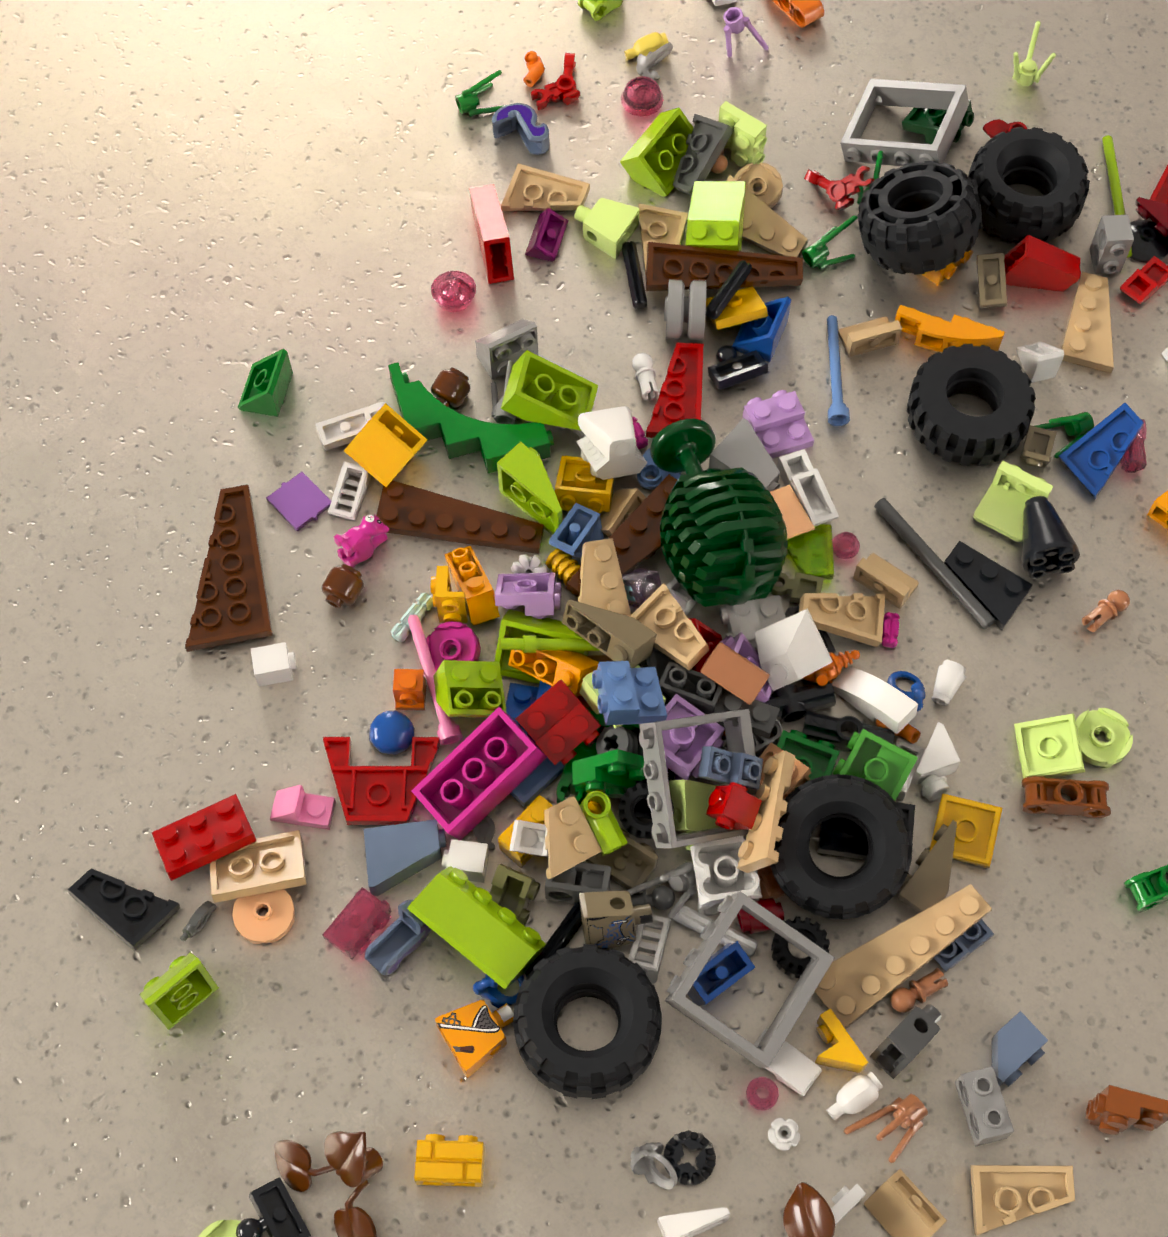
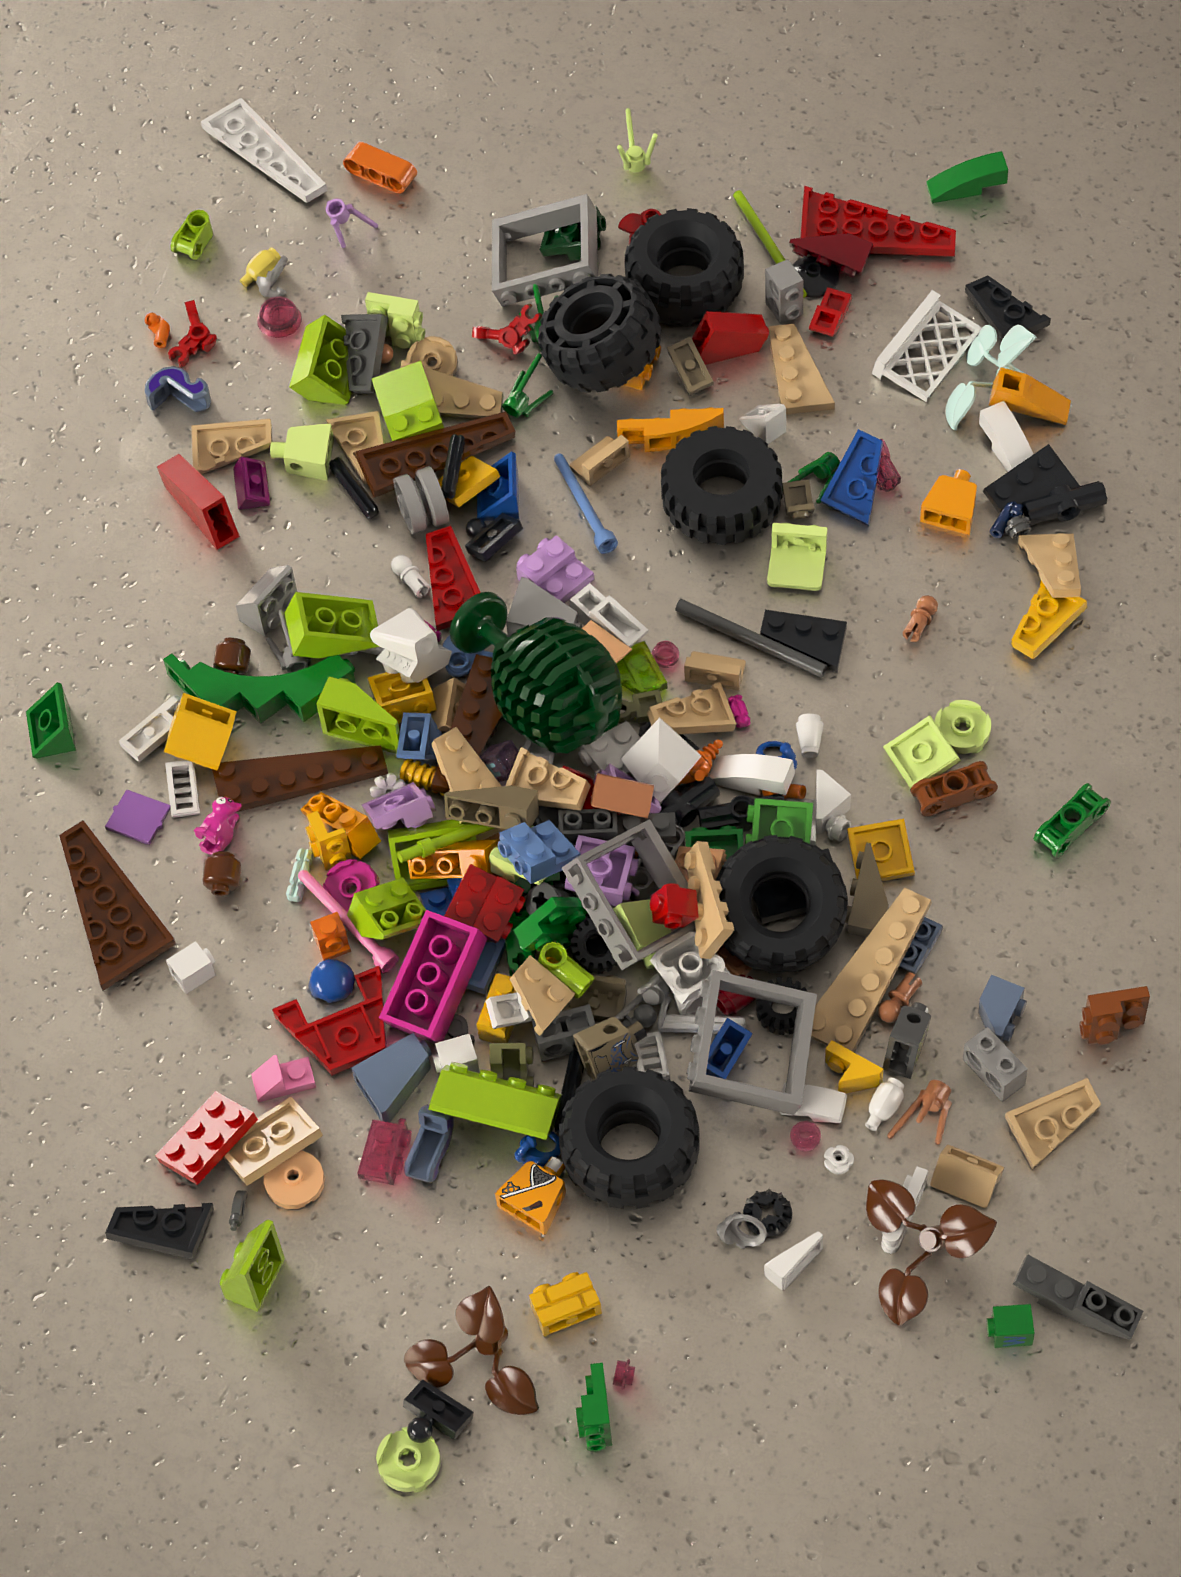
camera: 20 degrees left, 5 degrees down
clear pink hat [431,271,476,312] -> none
green plant [455,70,505,117] -> none
sand blue slope [698,746,763,789] -> none
black cone [1021,496,1080,579] -> none

